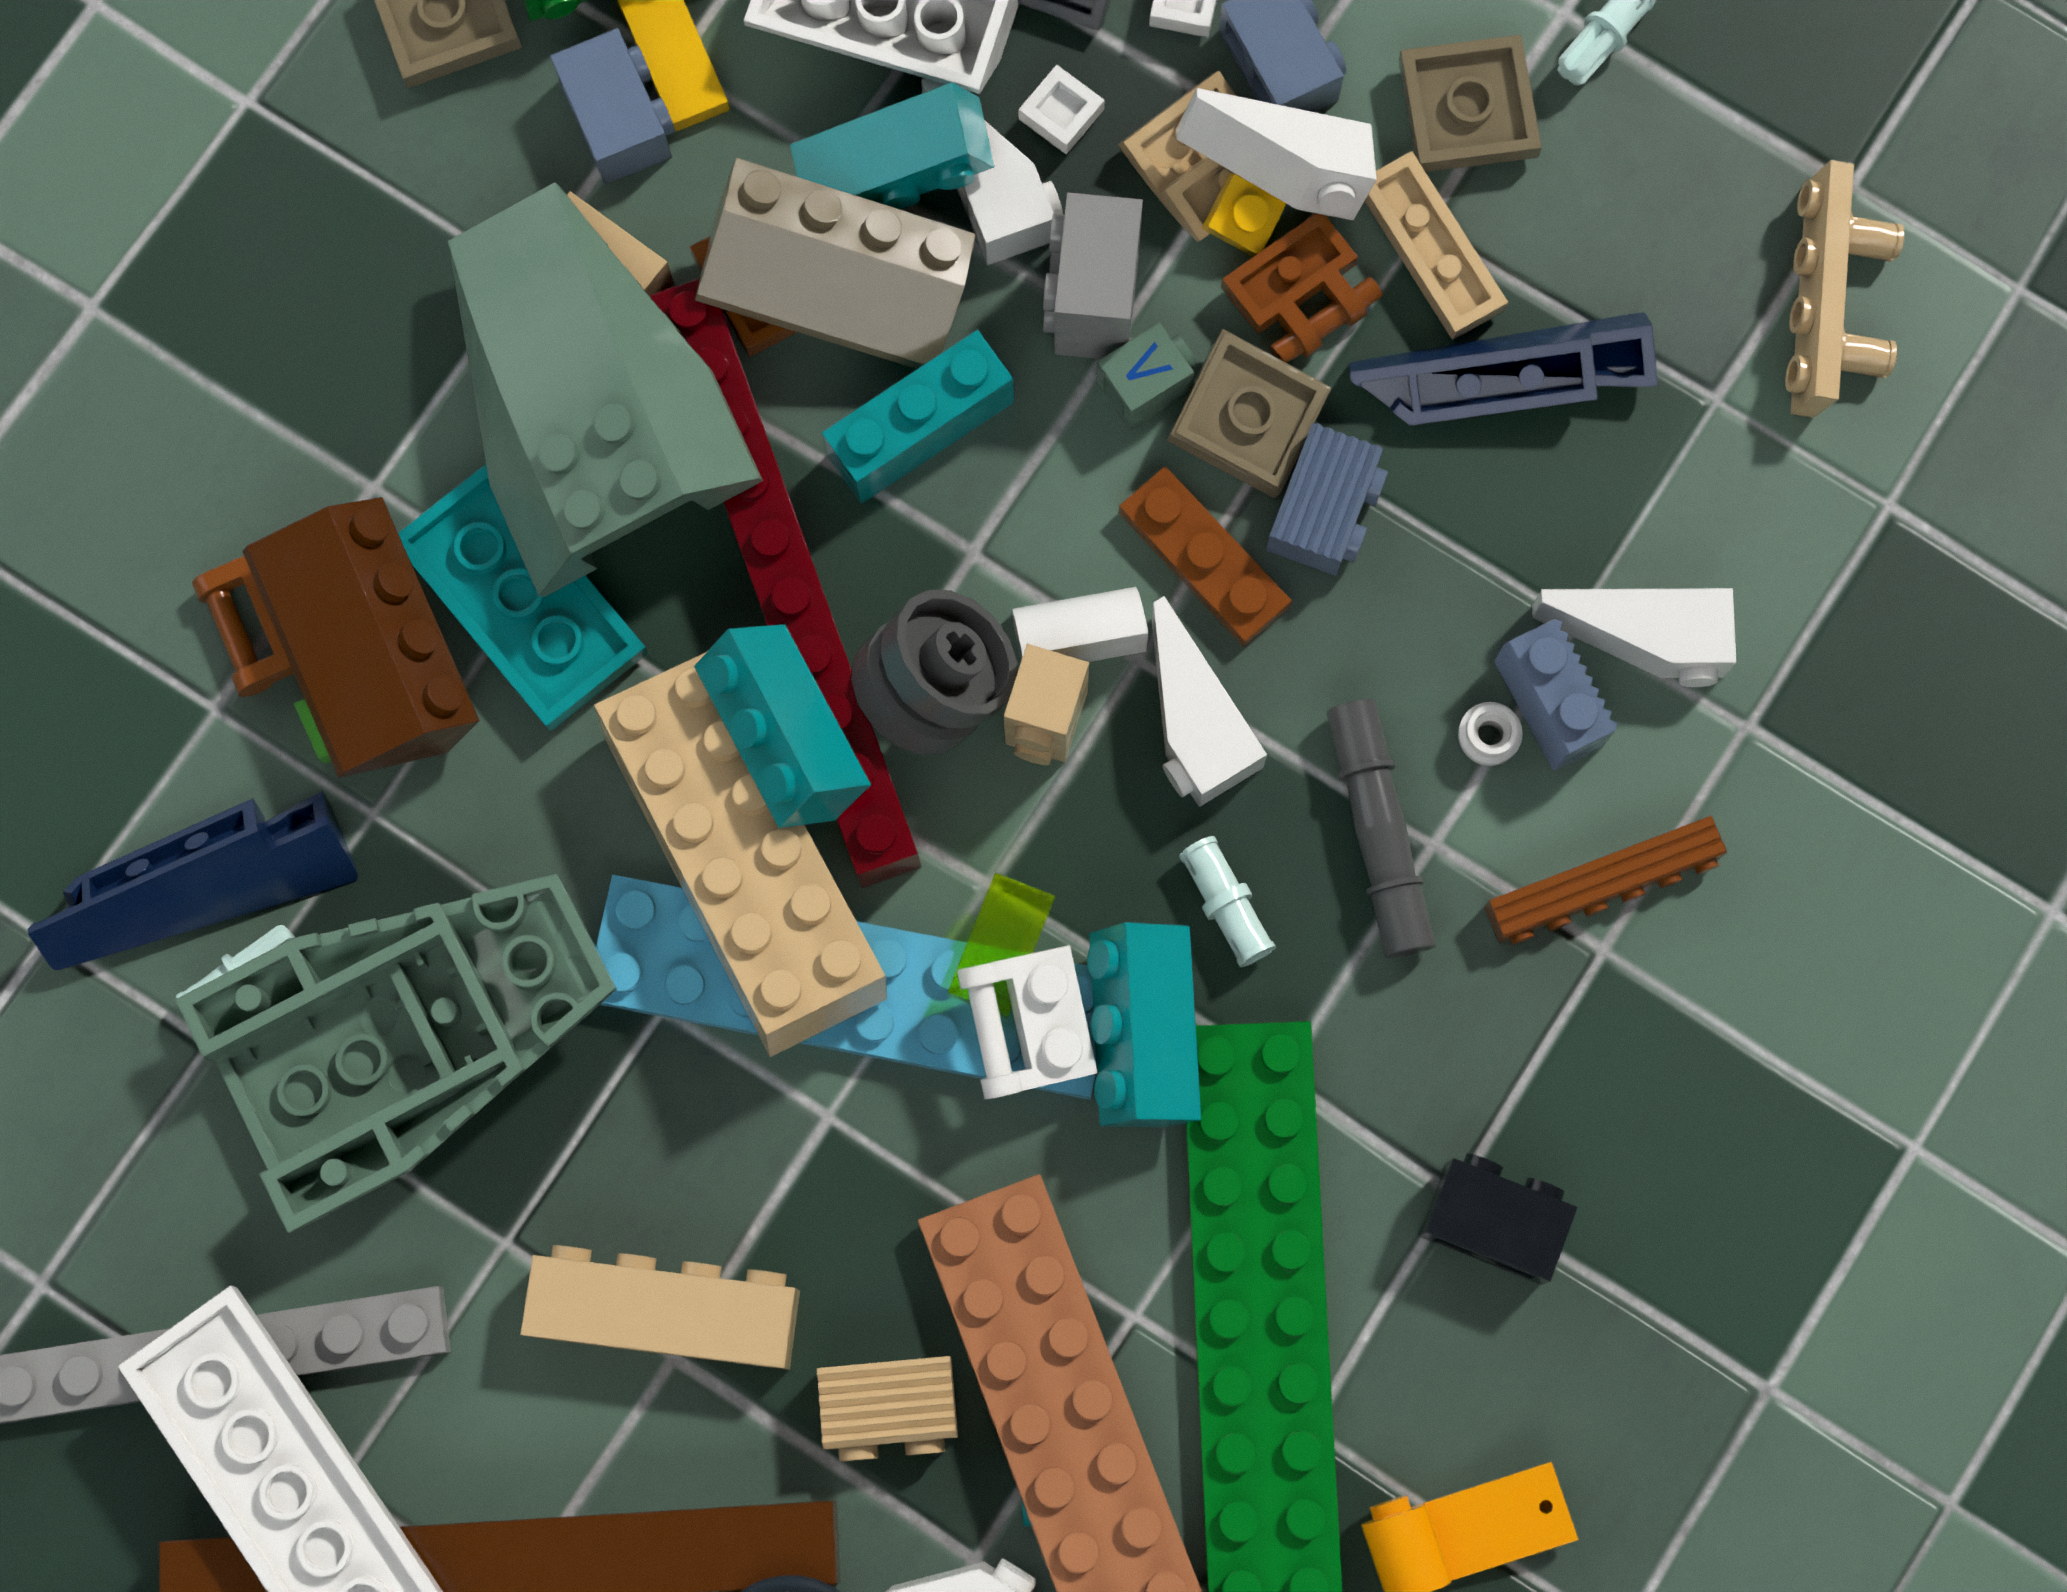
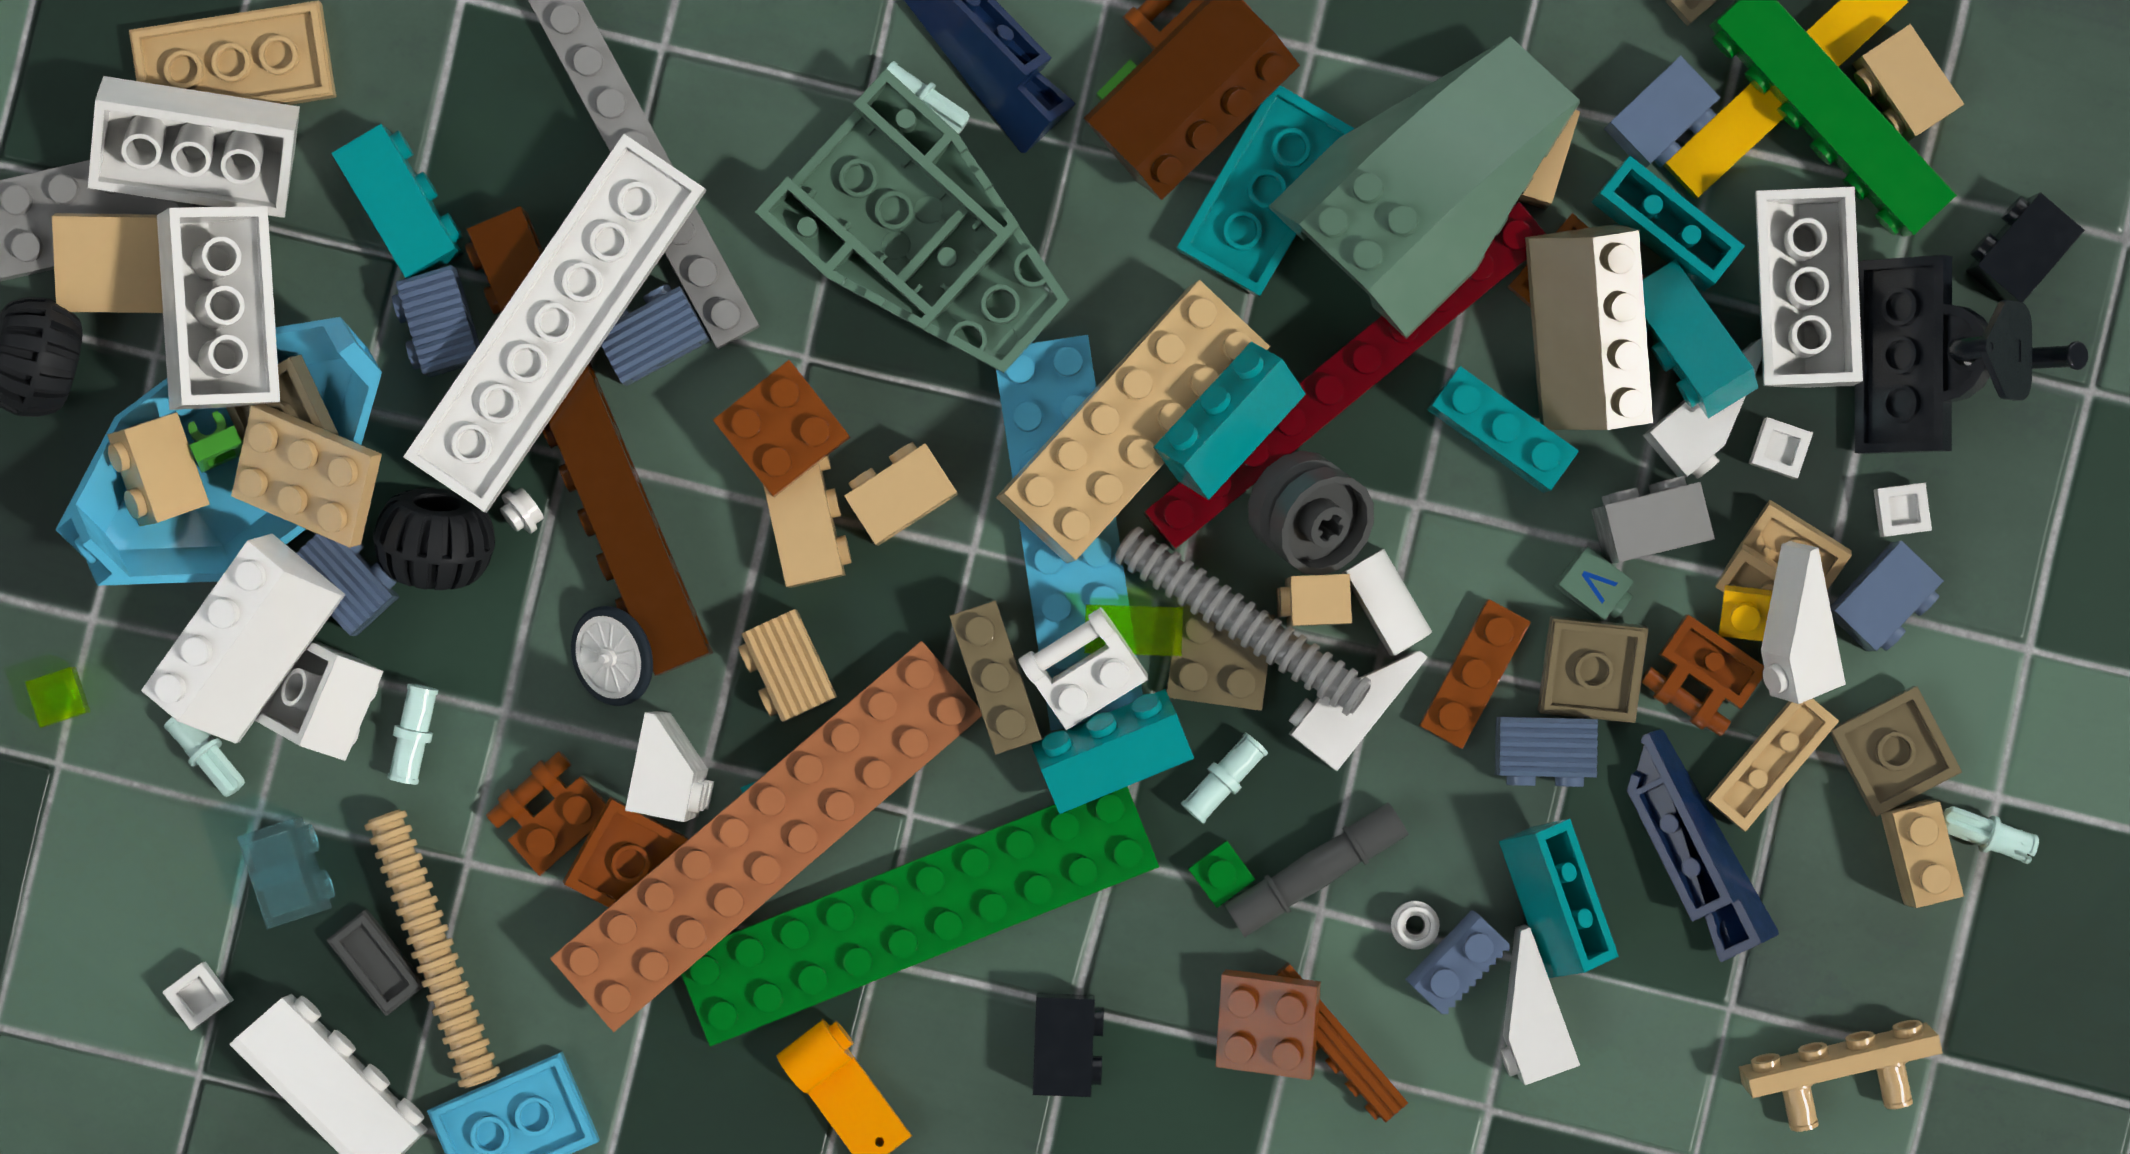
camera: 70 degrees right, 10 degrees up
none -> sand blue brick [601,284,711,386]
none -> dark orange plate [713,359,850,497]
none -> tan brick [844,442,958,546]
none -> dark tan brick [949,600,1042,755]
none -> light grey piece [1115,526,1371,716]
none -> dark tan plate [1166,604,1275,711]
none -> green plate [1188,840,1256,908]
none -> dark orange plate [1216,969,1321,1080]
none -> teal brick [1499,819,1619,978]
none -> teal brick [1591,156,1745,291]
none -> tan brick [1881,799,1964,908]

